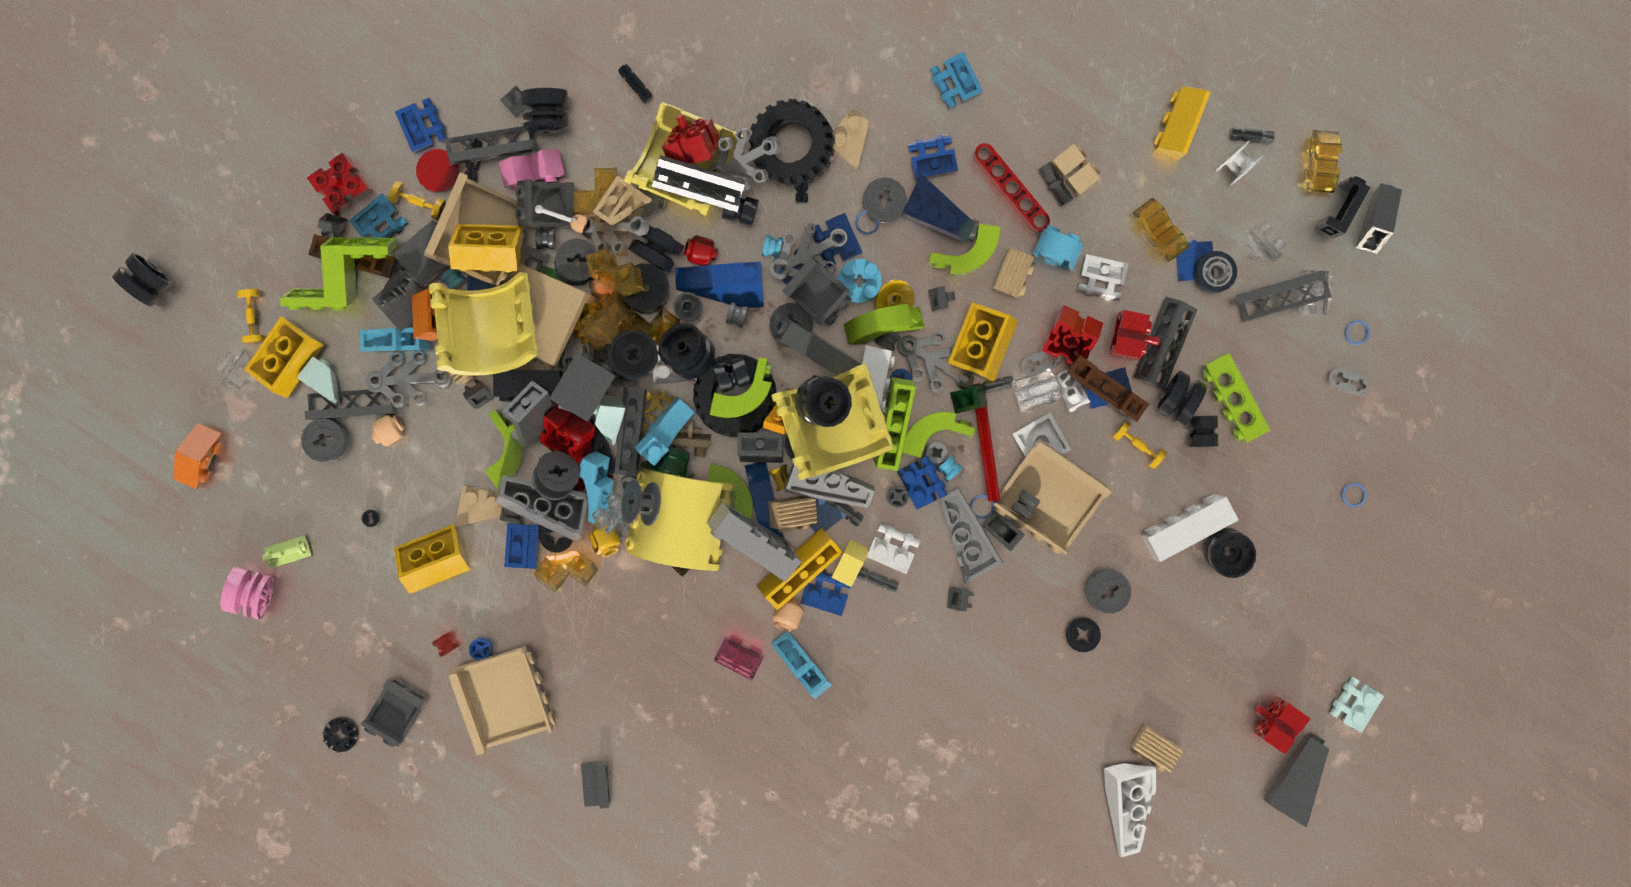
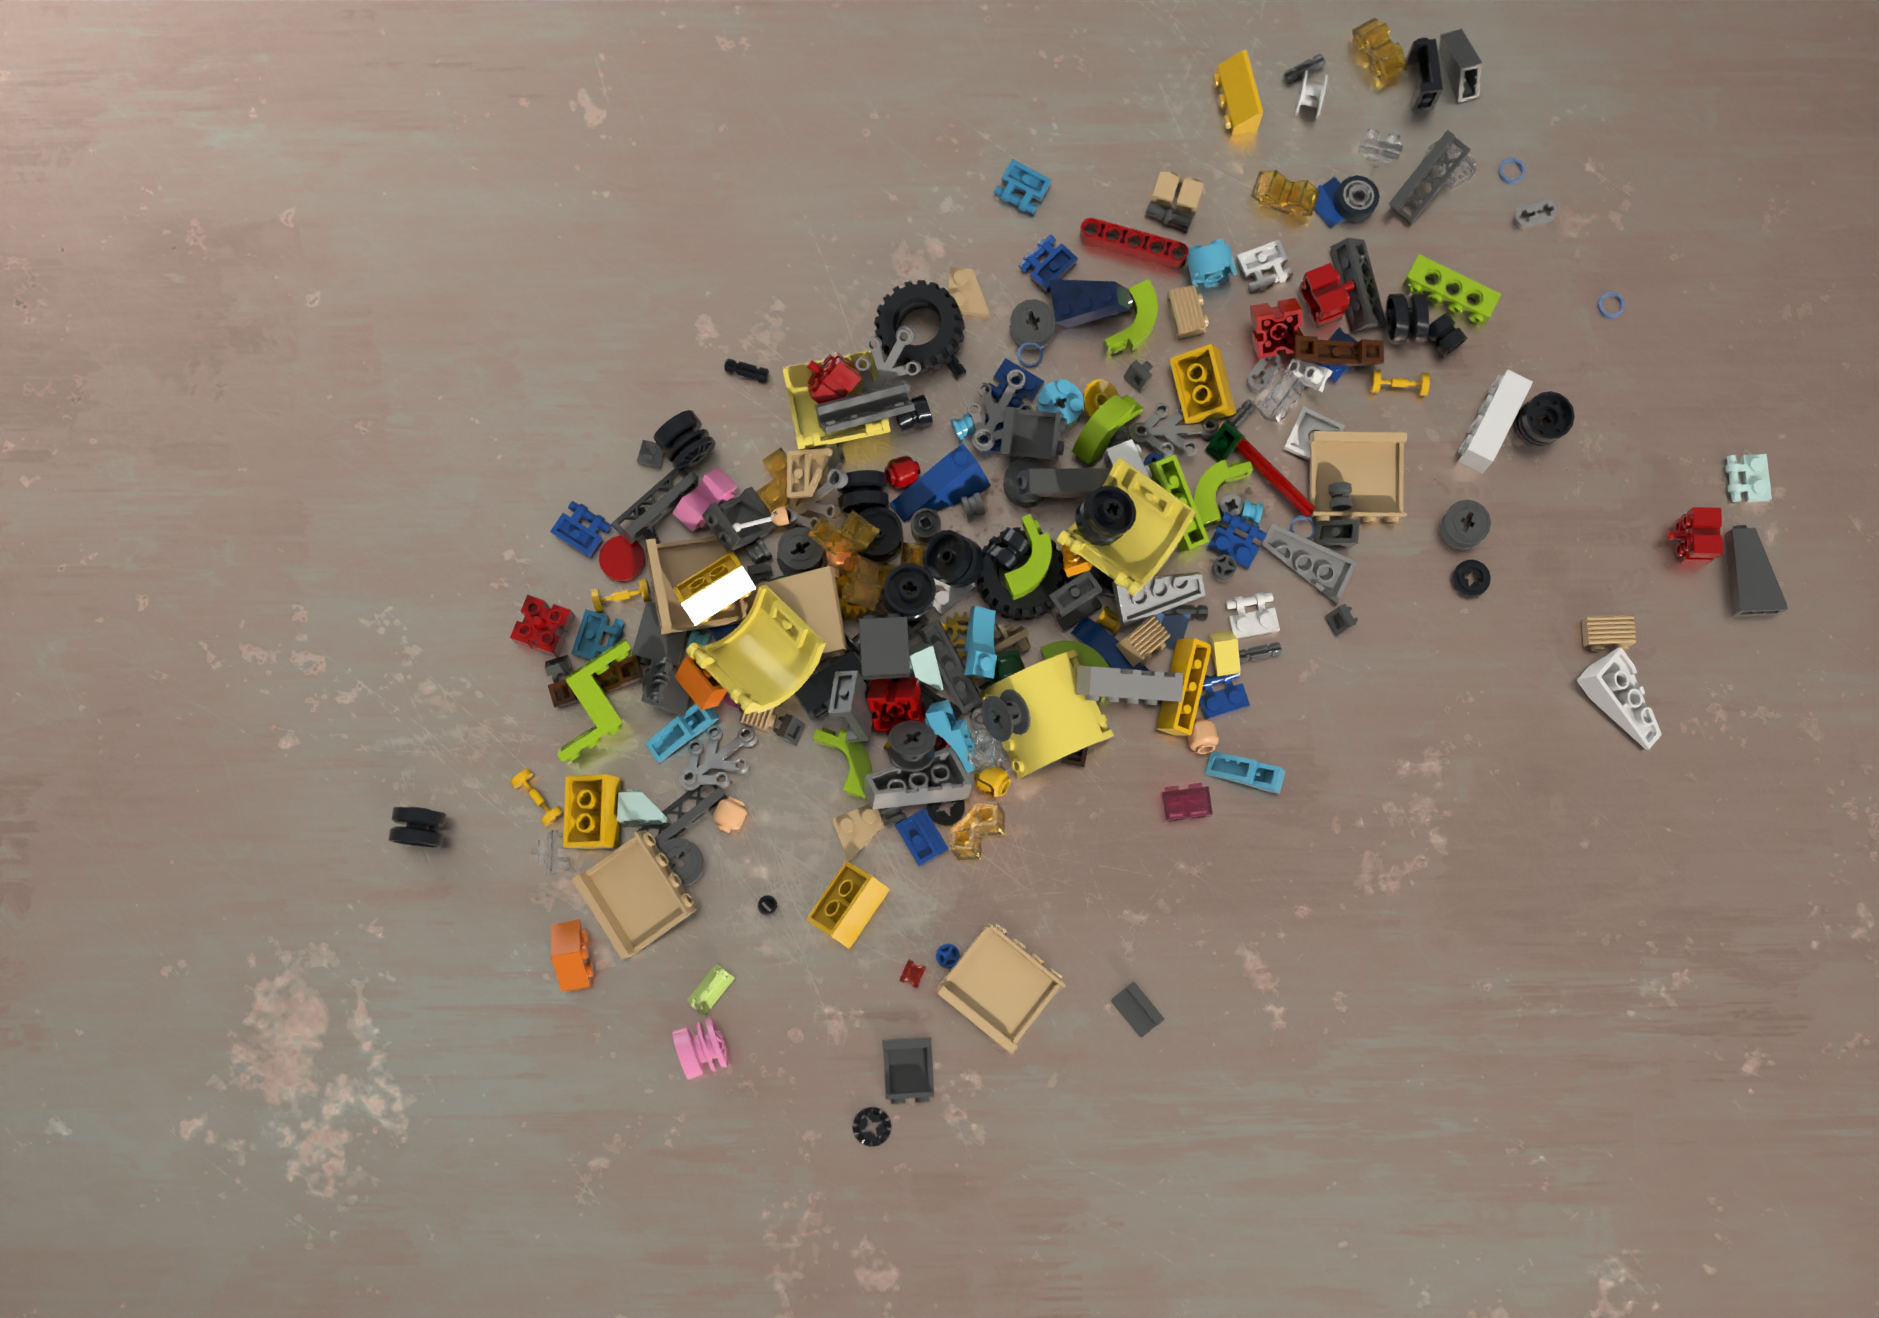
camera: 35 degrees left, 10 degrees down
none -> tan panel [572,830,697,960]

